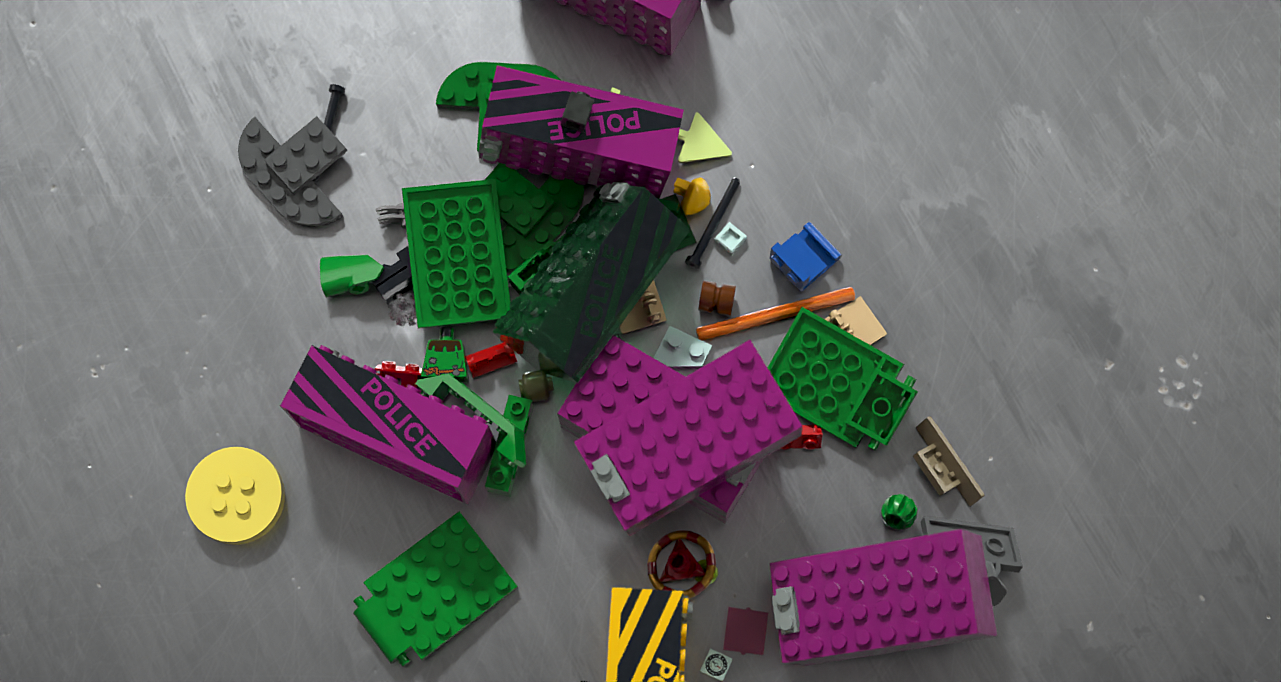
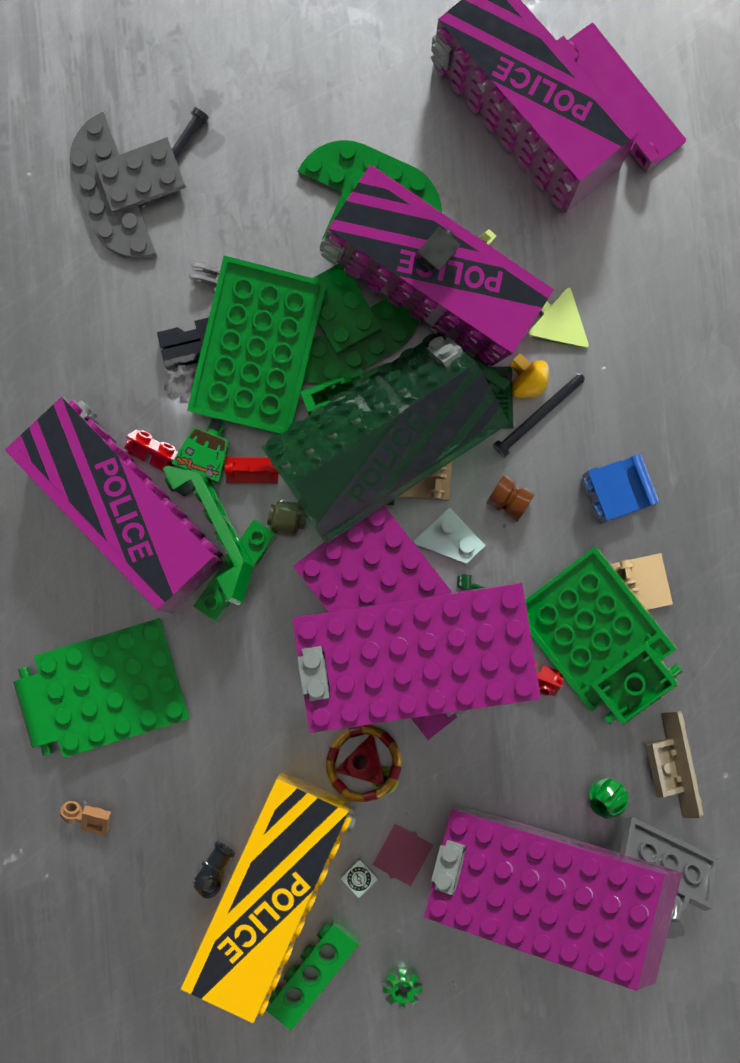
camera: 20 degrees right, 10 degrees up
green panel [320,255,384,298] -> none
orange axle [696,287,855,341] -> none
light aqua tile [714,222,747,255] -> none

